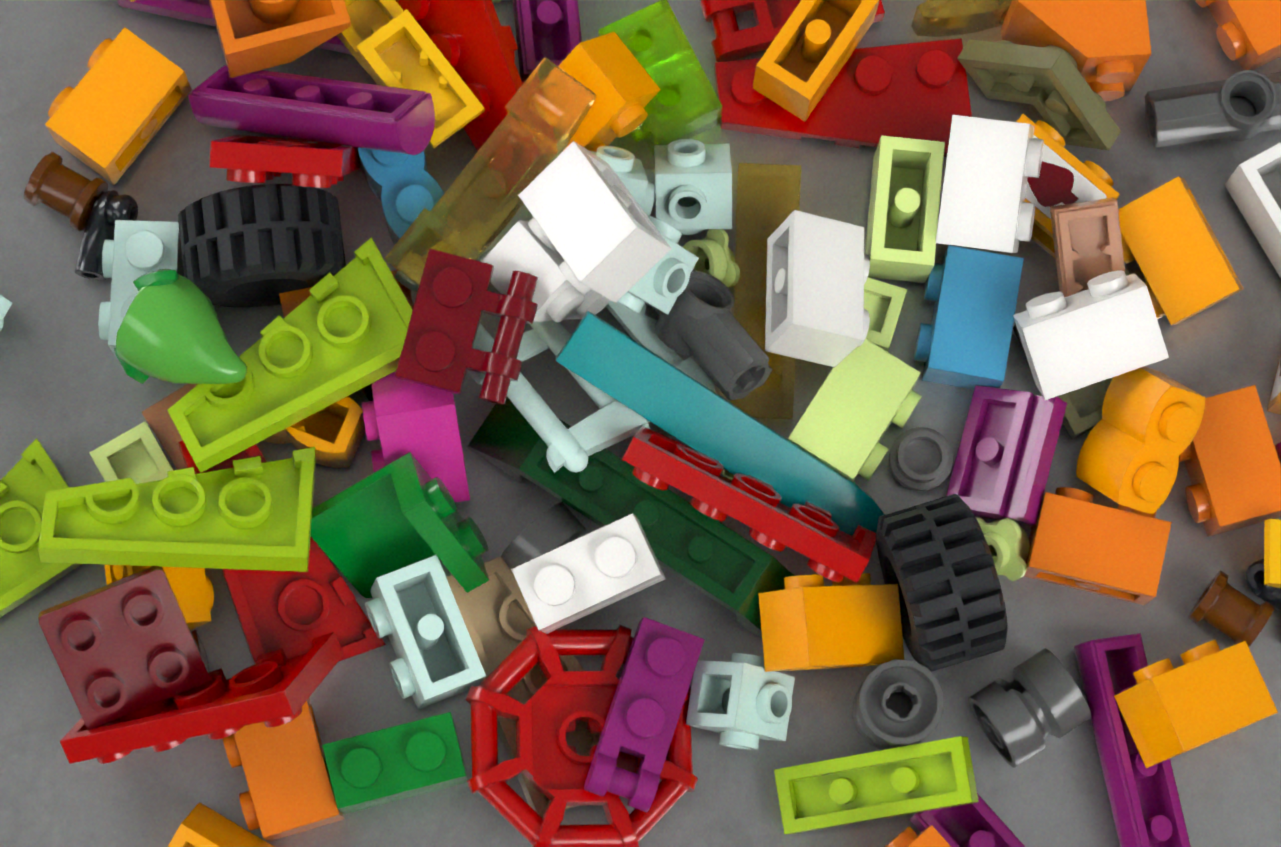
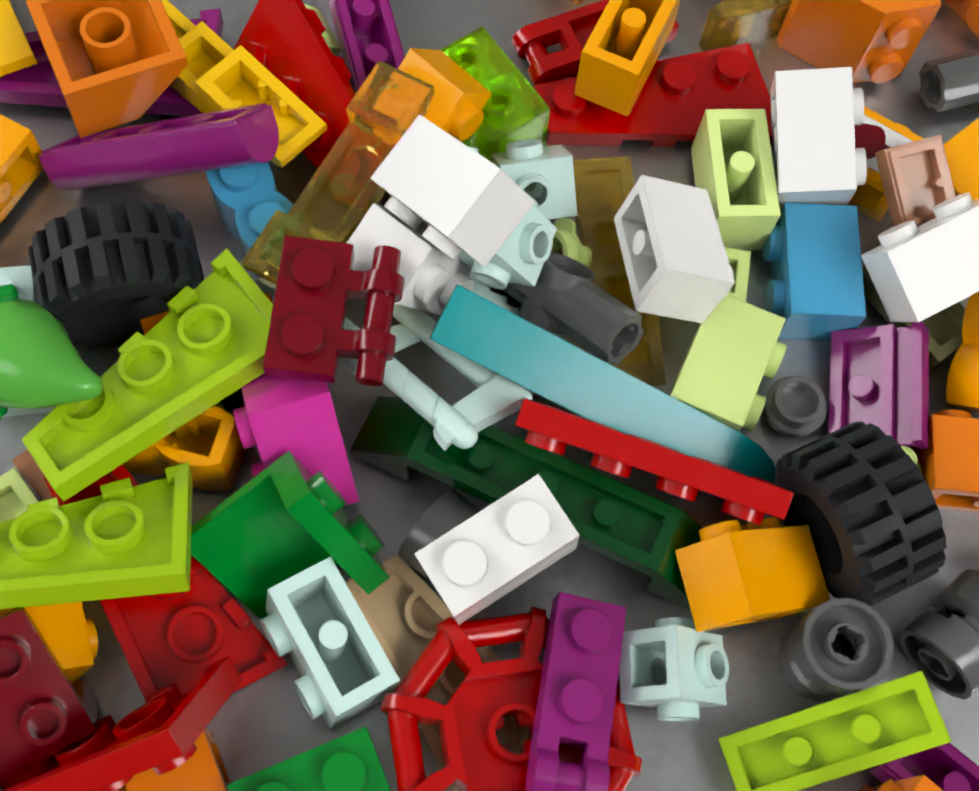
camera: 10 degrees left, 10 degrees down
red plate [210,134,361,188] -> none
olive plate [957,39,1121,151] -> none

